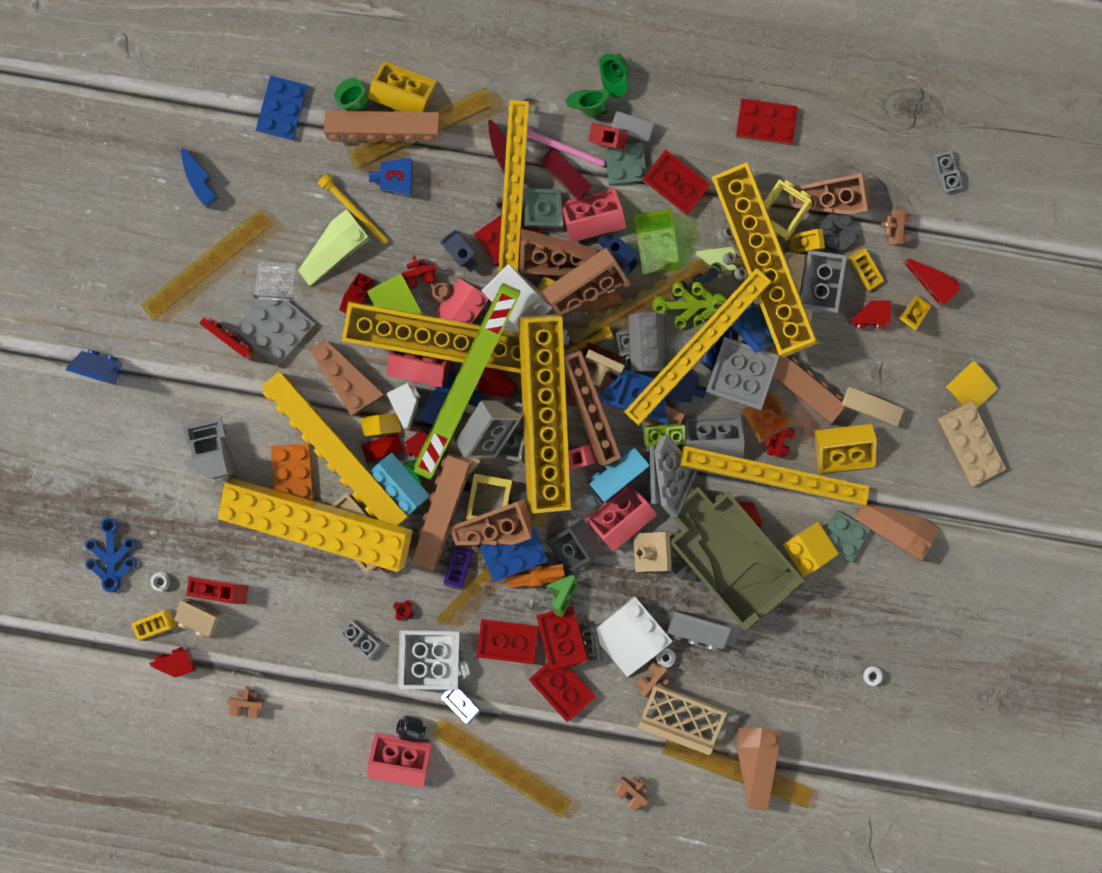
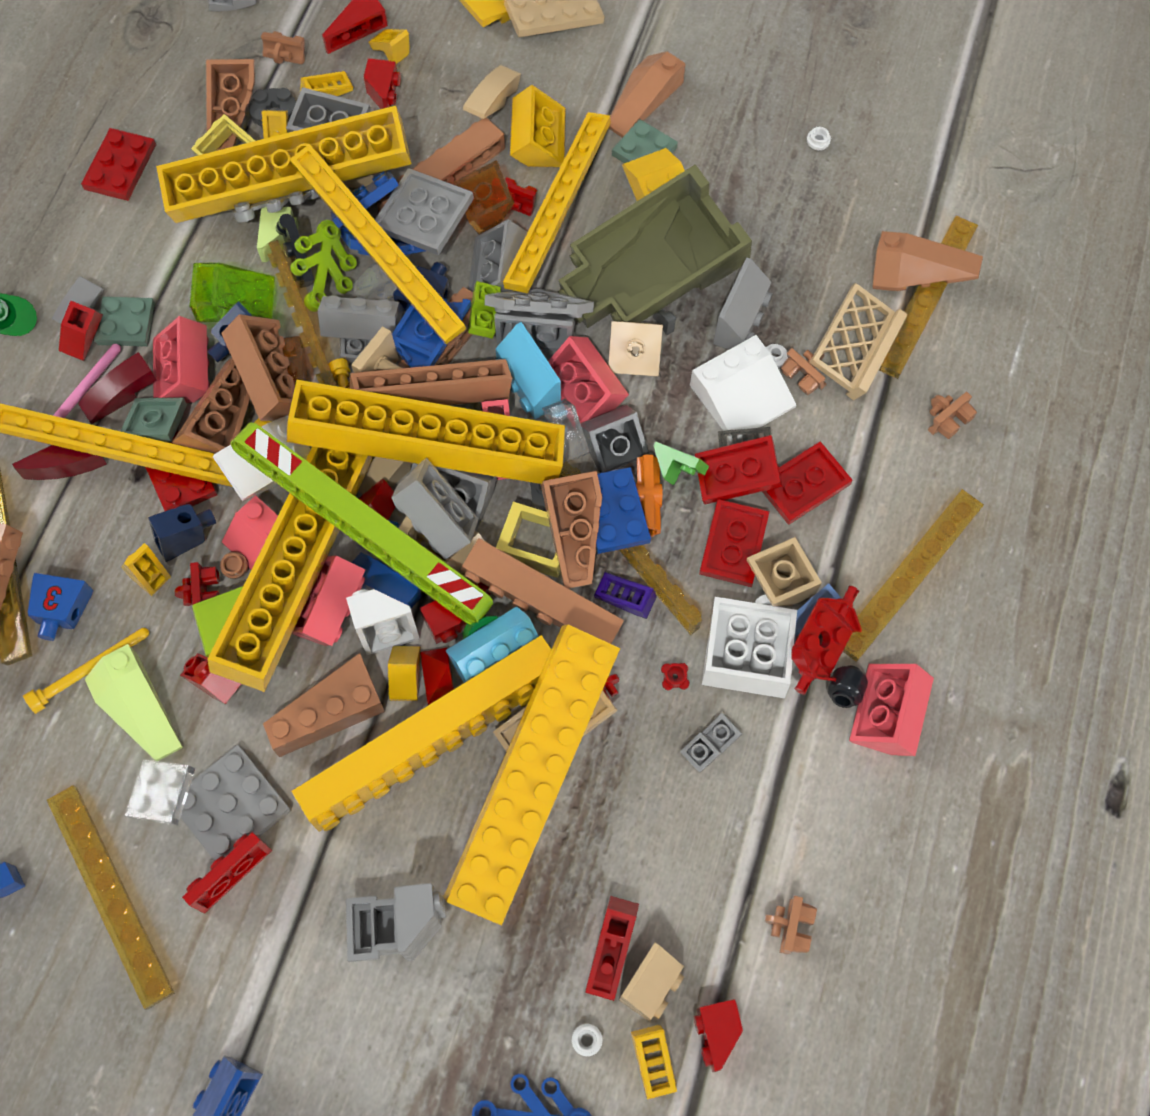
camera: 80 degrees left, 20 degrees down
orange plate [271,443,314,501] -> none
green piece [566,90,610,117] -> none
red plate [642,149,710,215] -> none
none -> yellow slope [121,543,171,596]
none -> tan slope [747,537,822,606]
none -> red plate [791,586,862,695]

